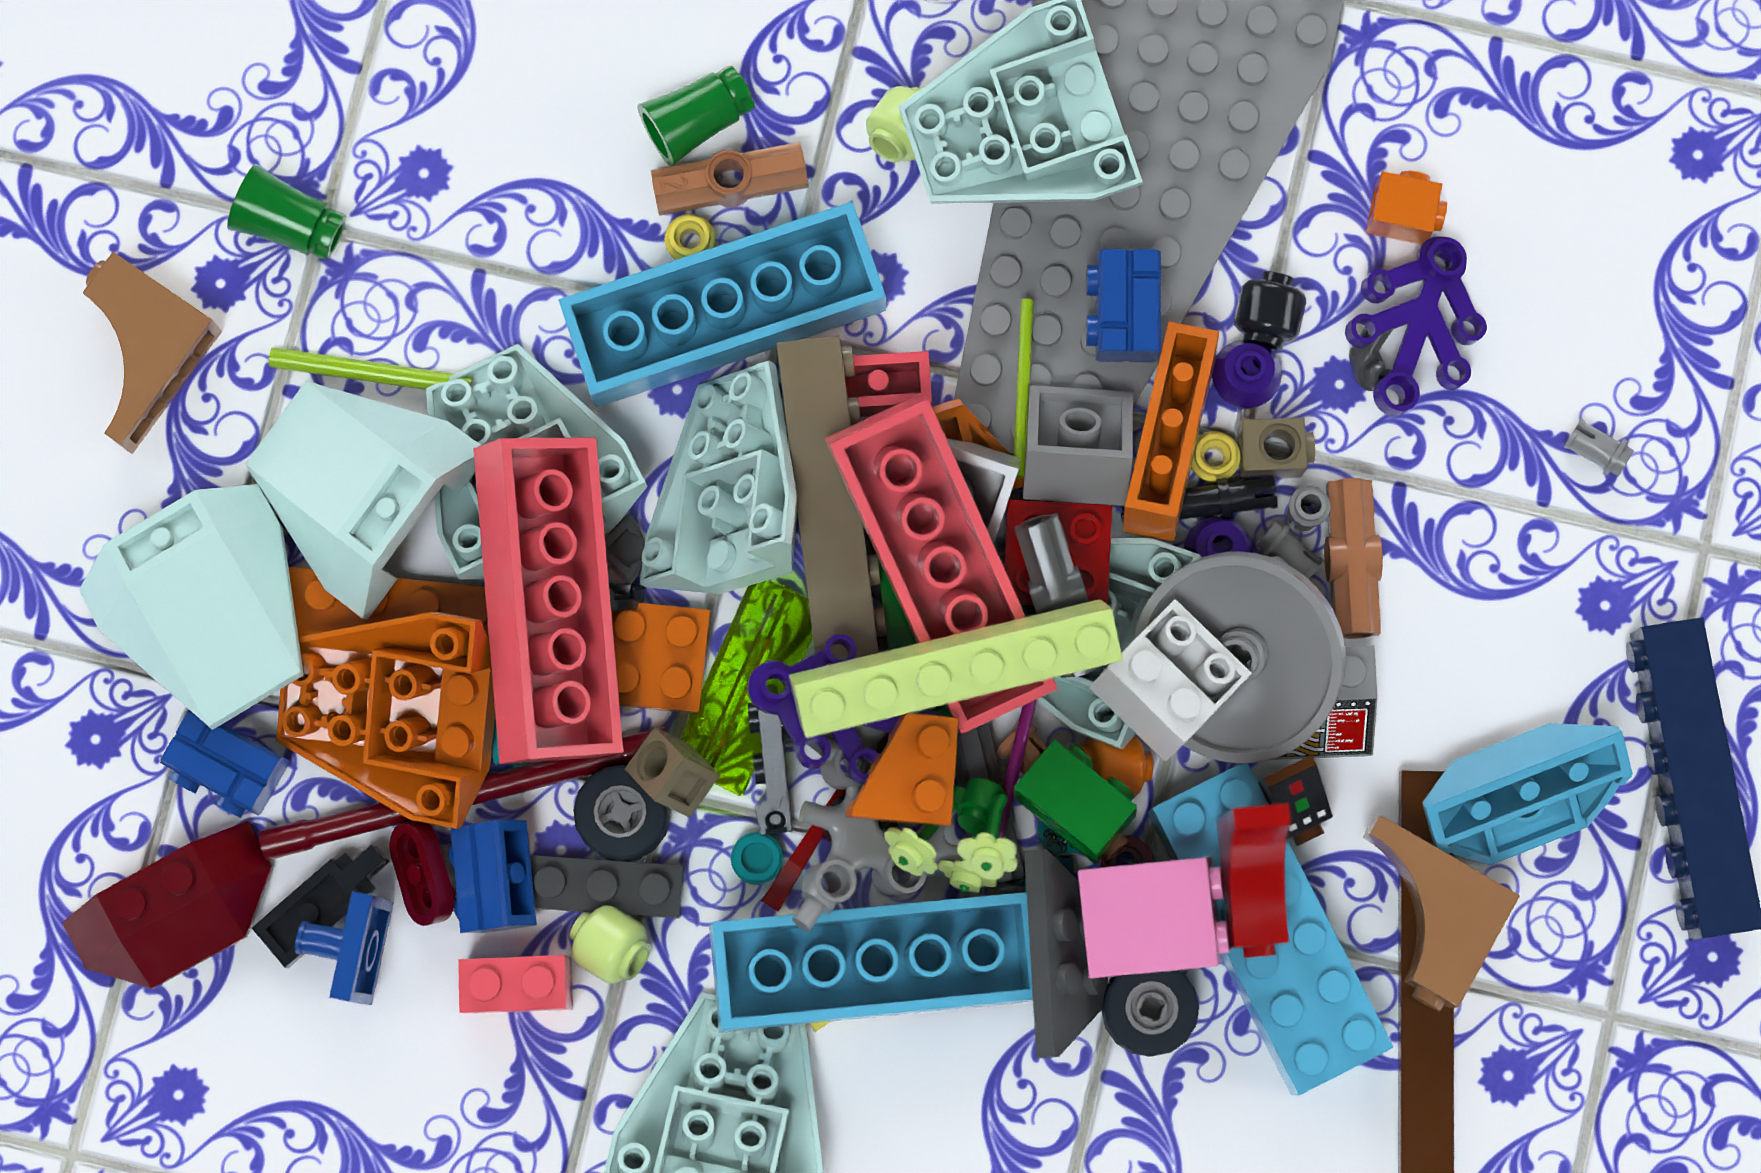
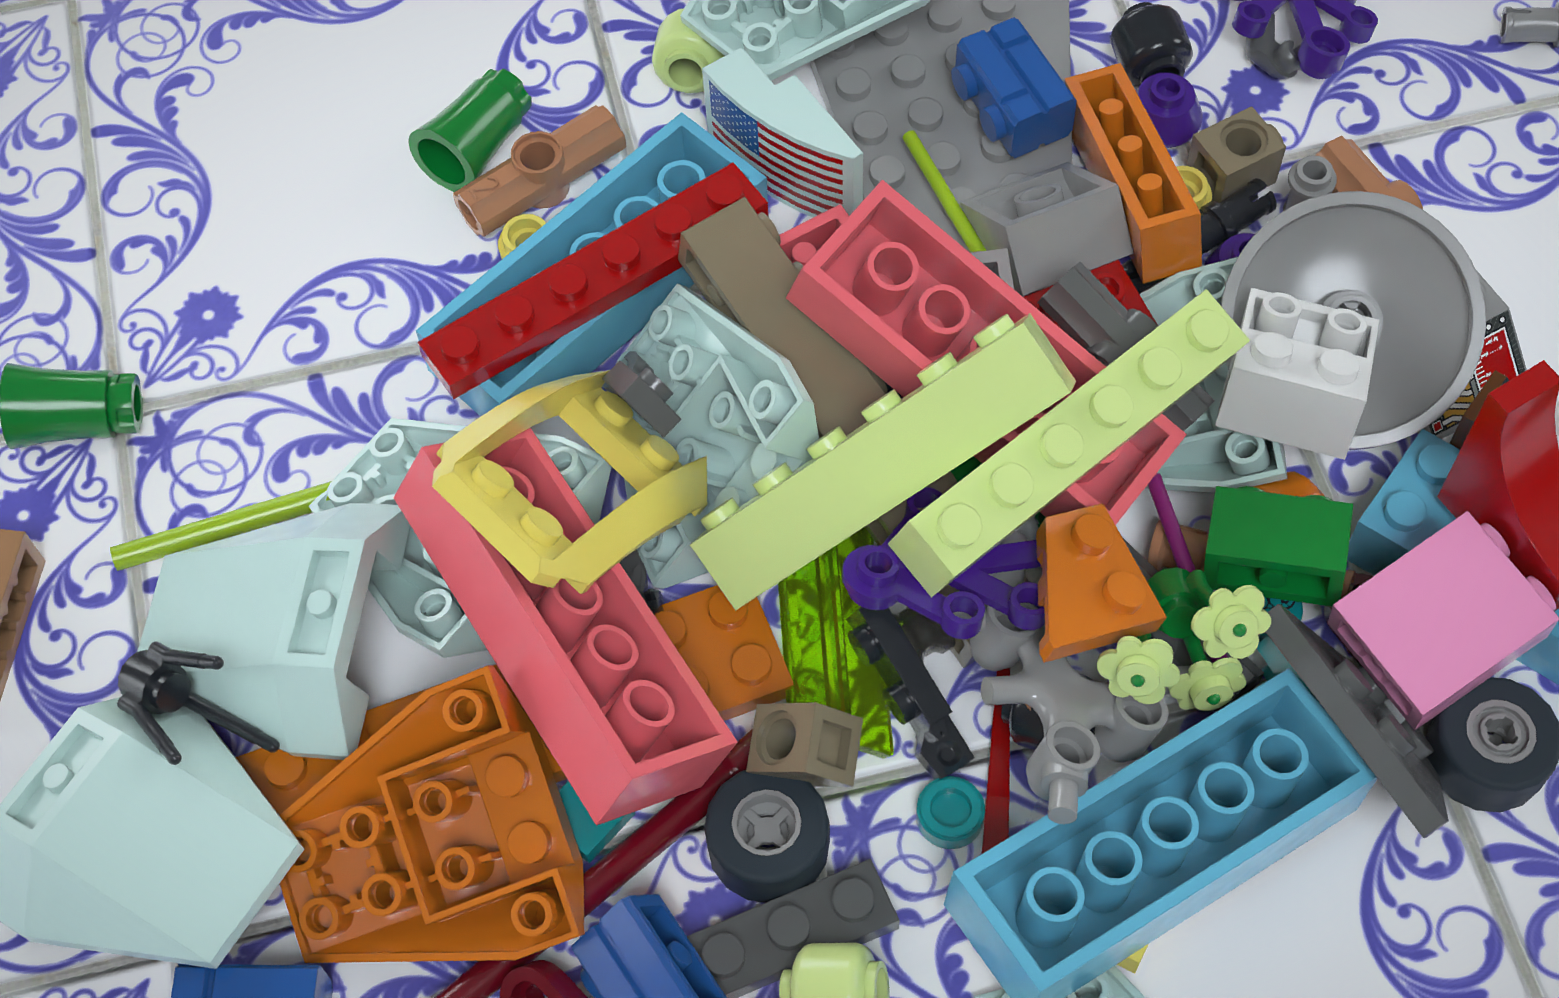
camera: 25 degrees left, 20 degrees down
none -> black plant [117,641,280,765]
none -> red plate [417,162,769,399]
none -> light yellow wedge [432,370,707,594]
none -> dark grey plate [602,351,682,438]
none -> yellowish green brick [690,313,1076,611]
none -> light aqua slope [702,47,863,217]

